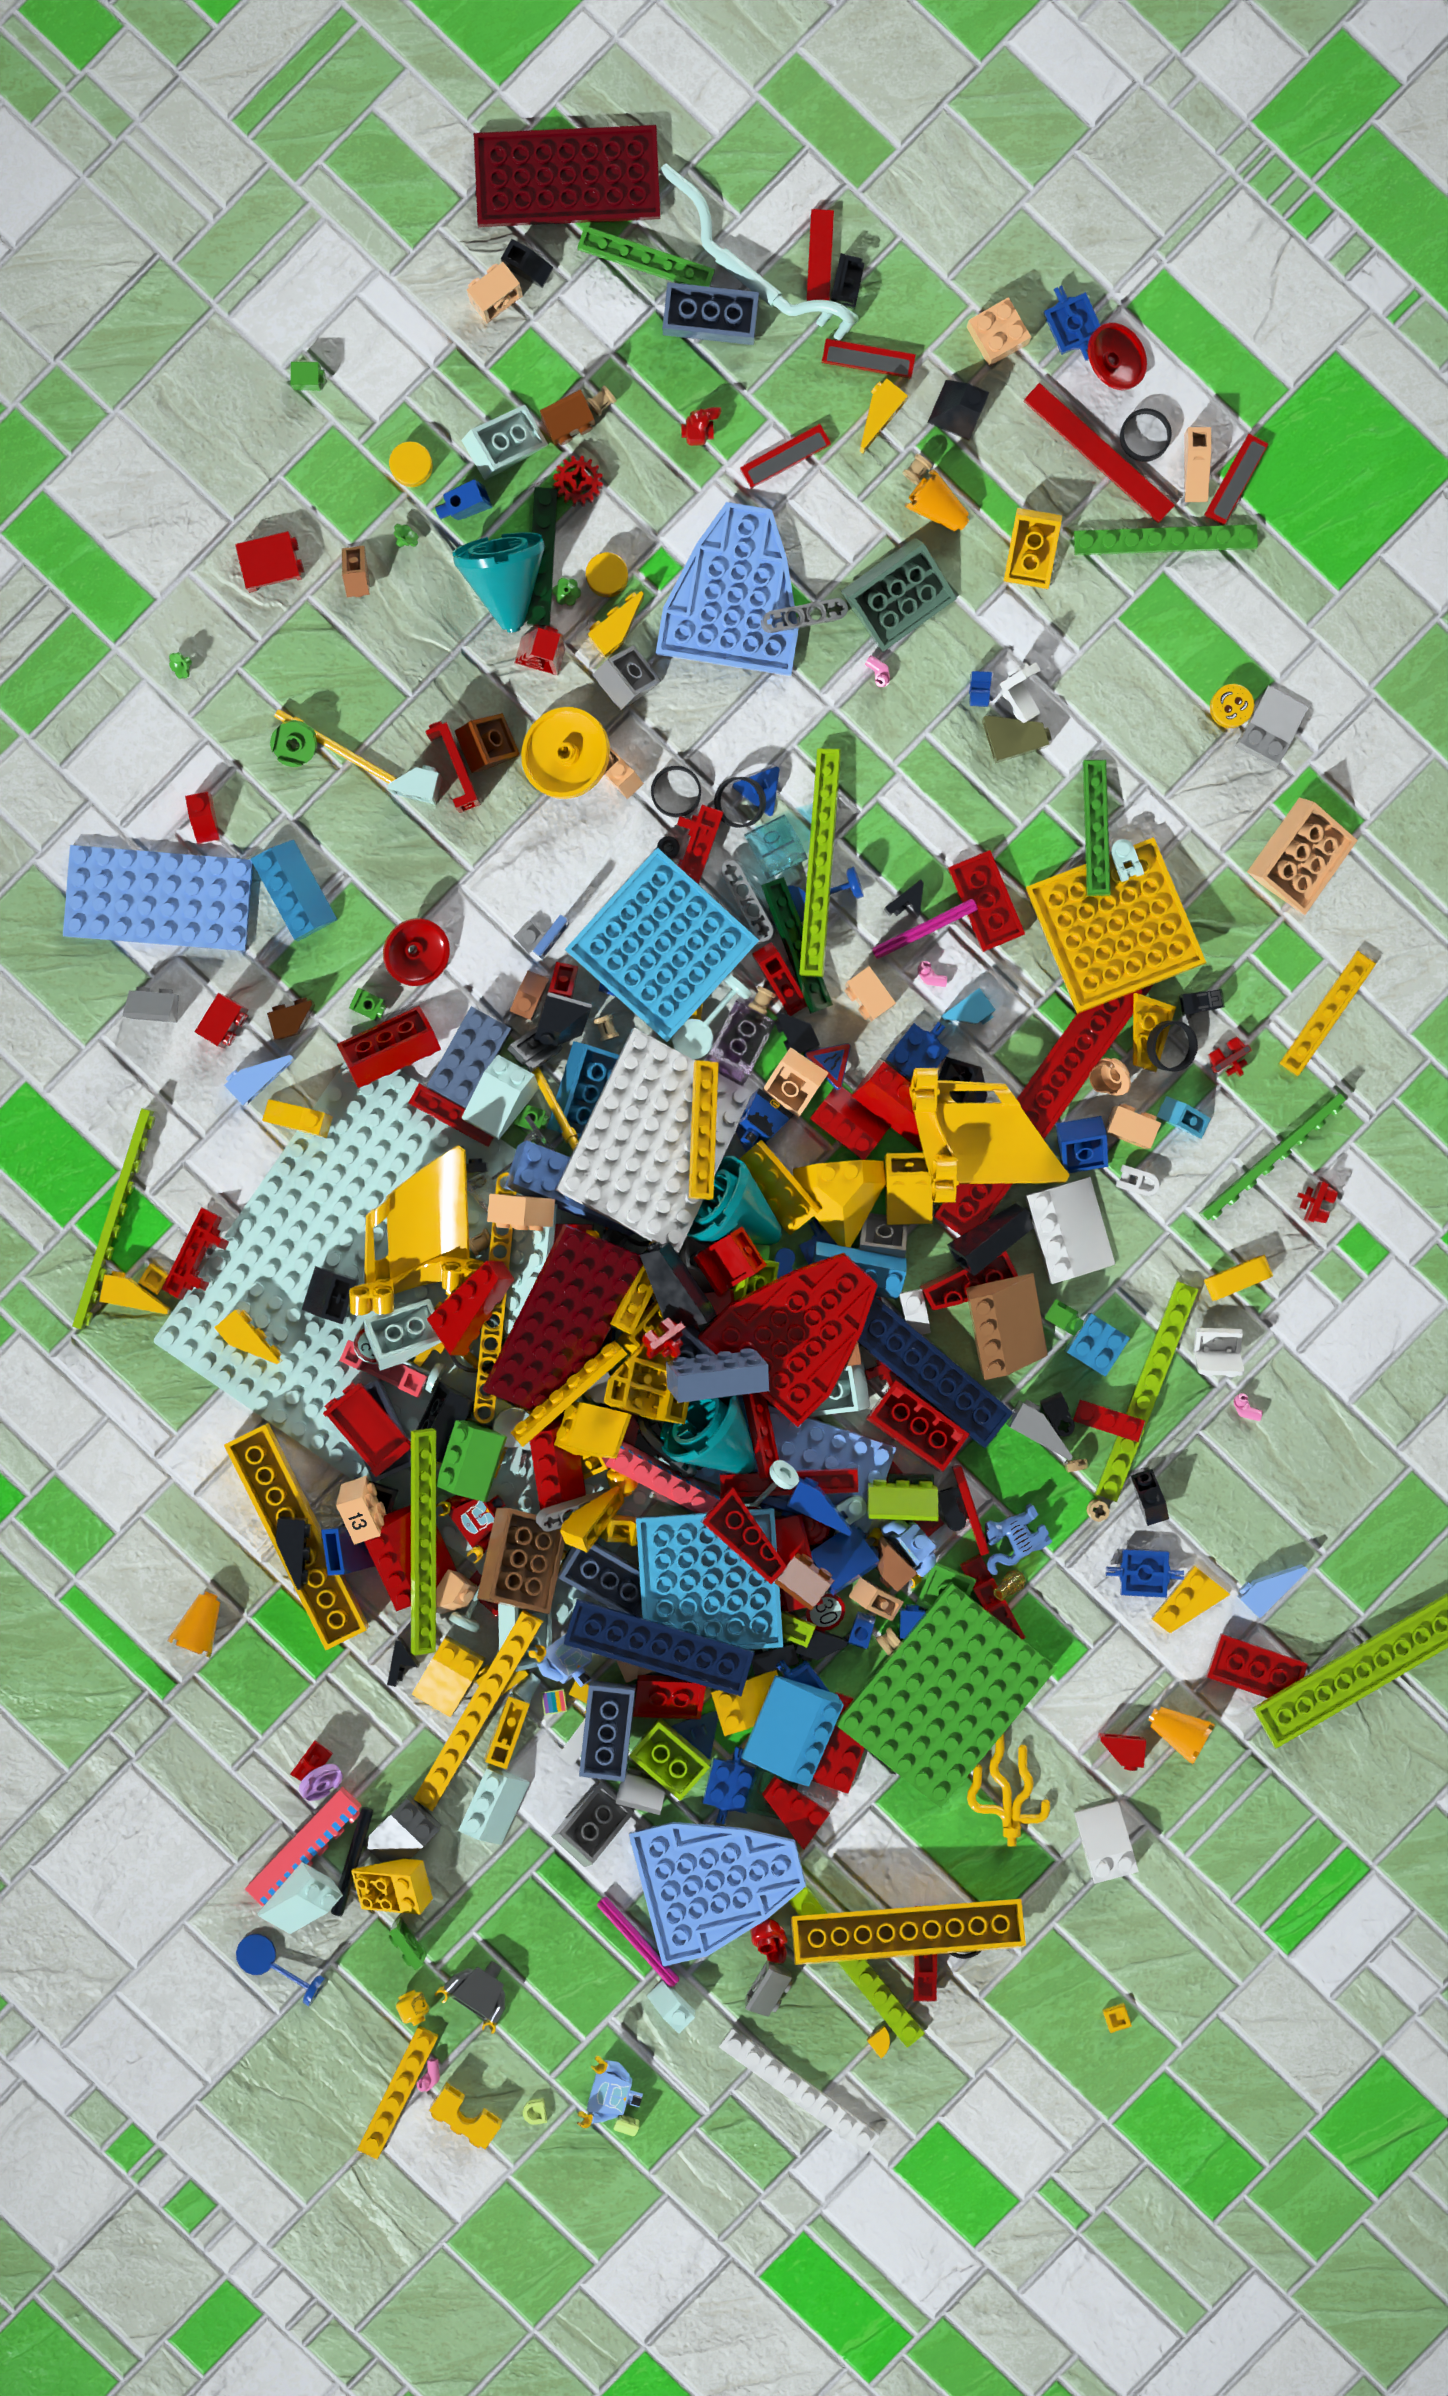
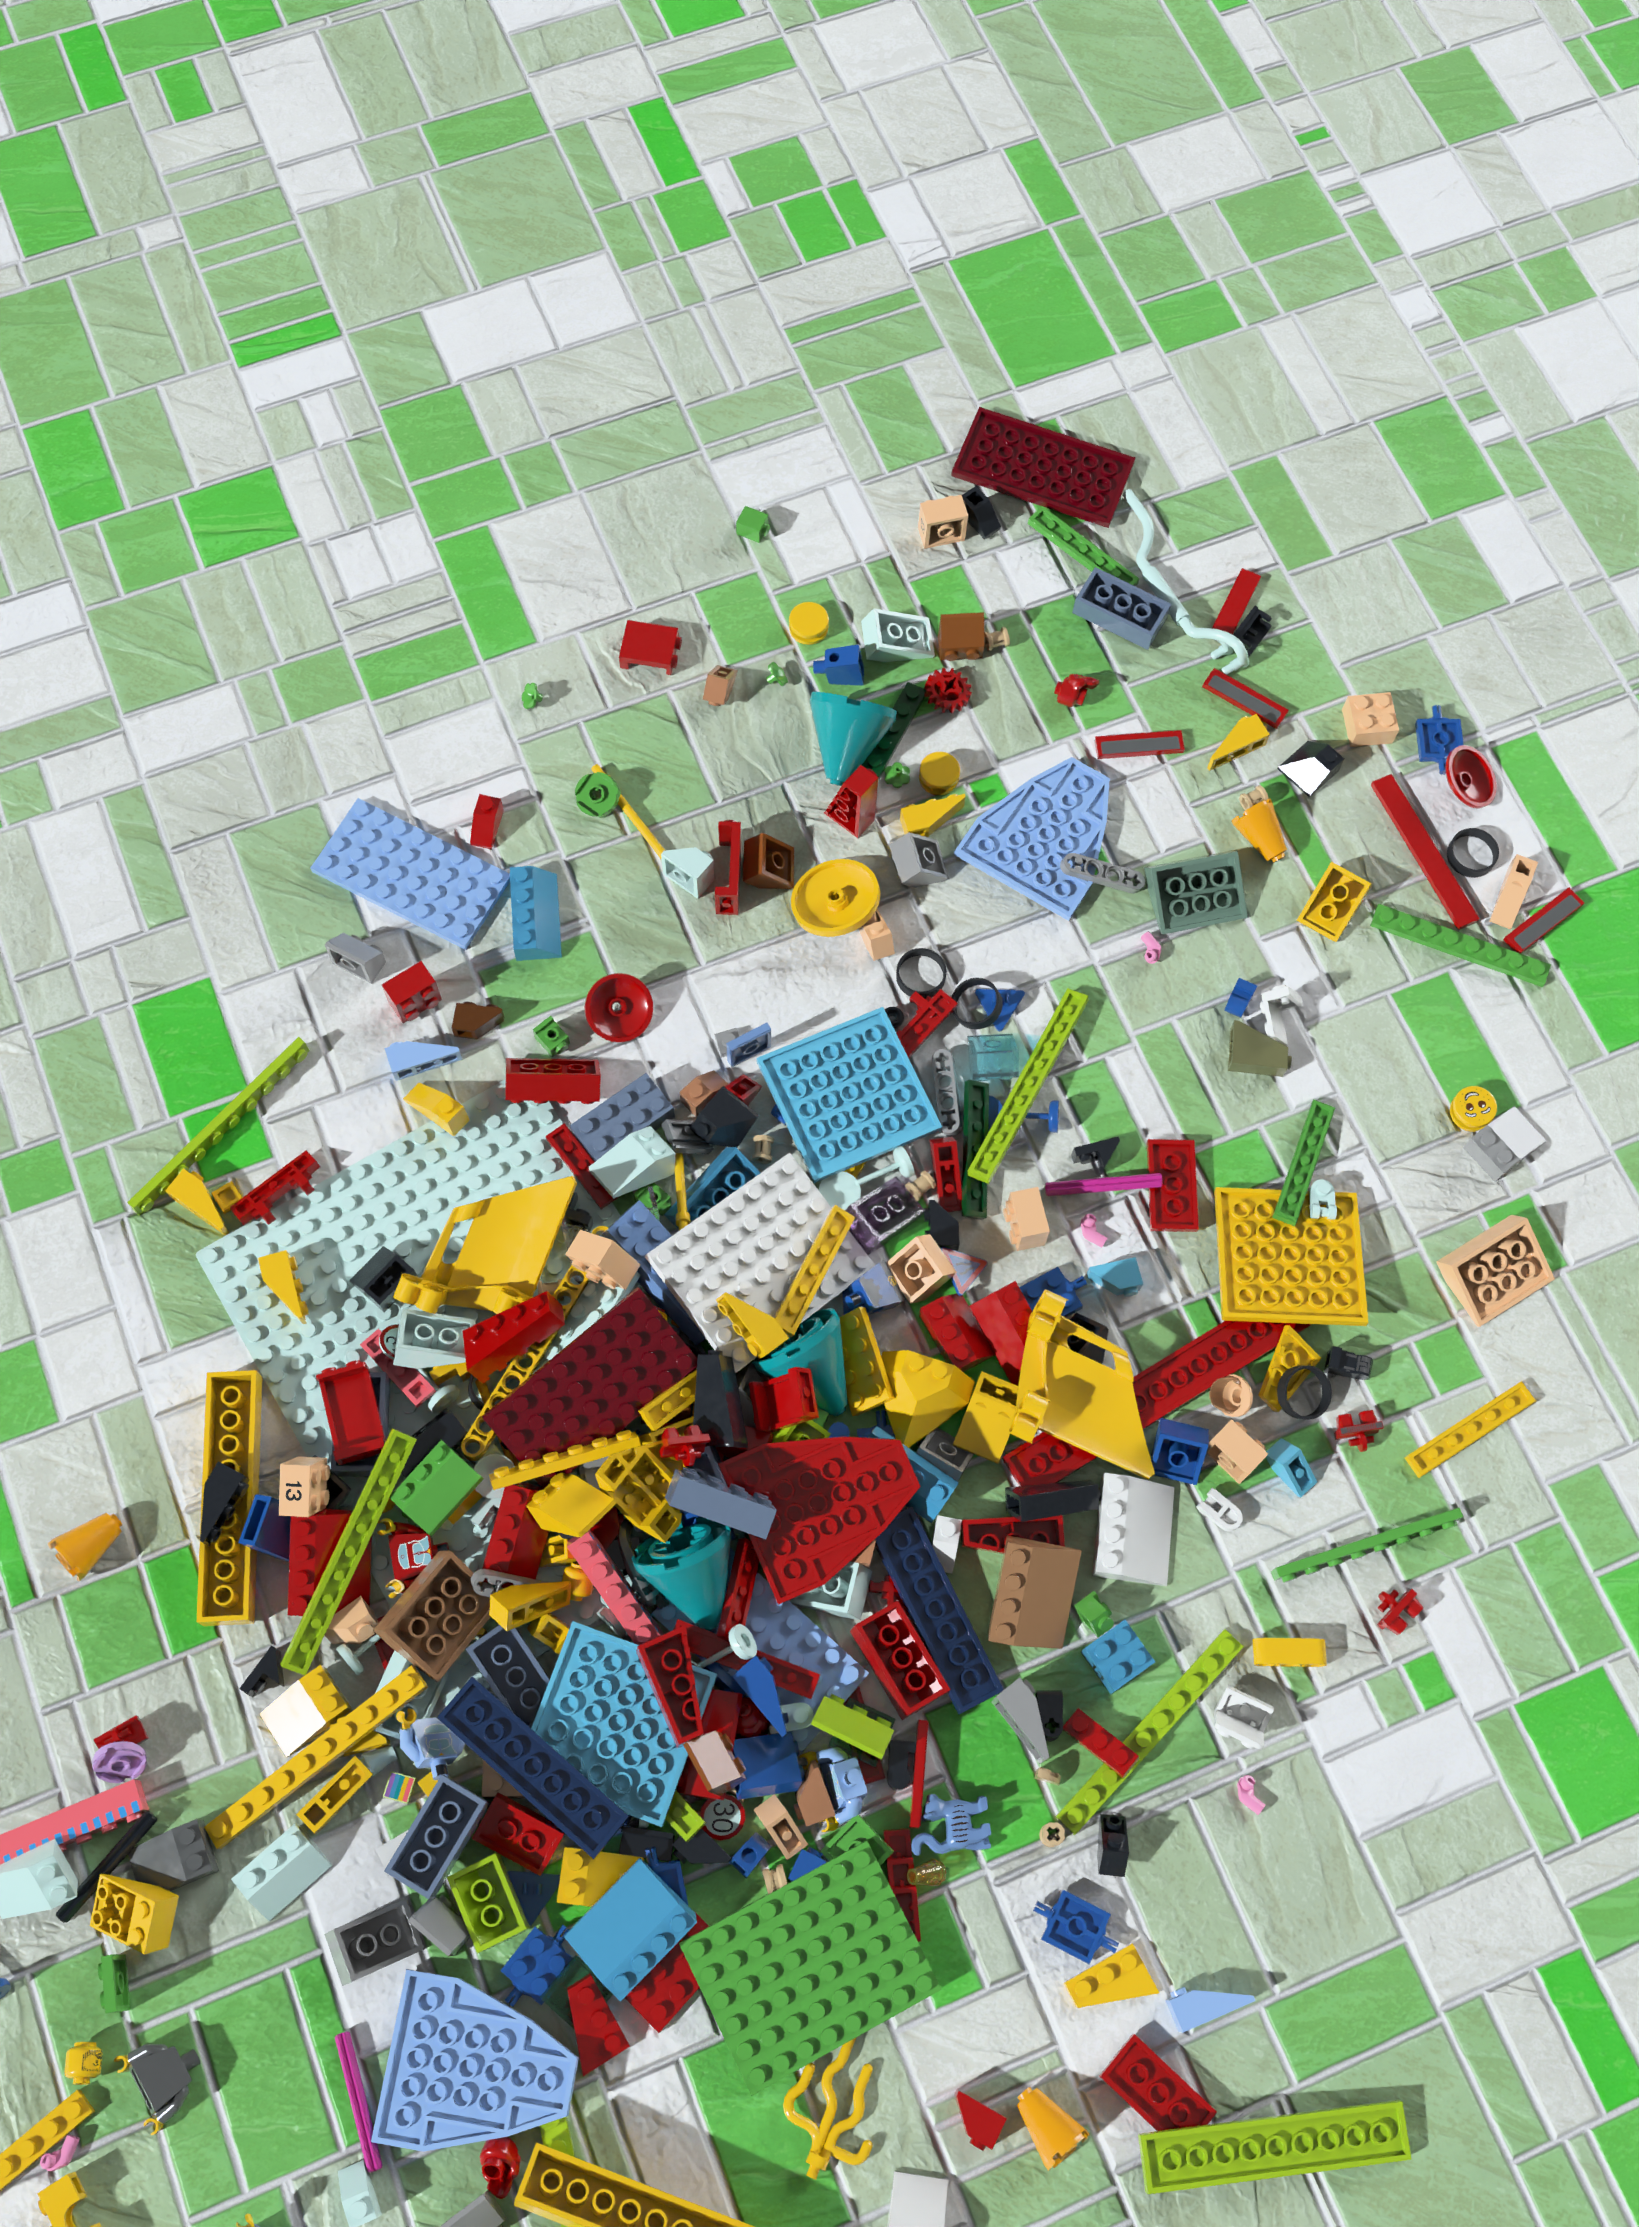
camera: 20 degrees right, 20 degrees down
none -> yellow slope [716,1292,789,1360]

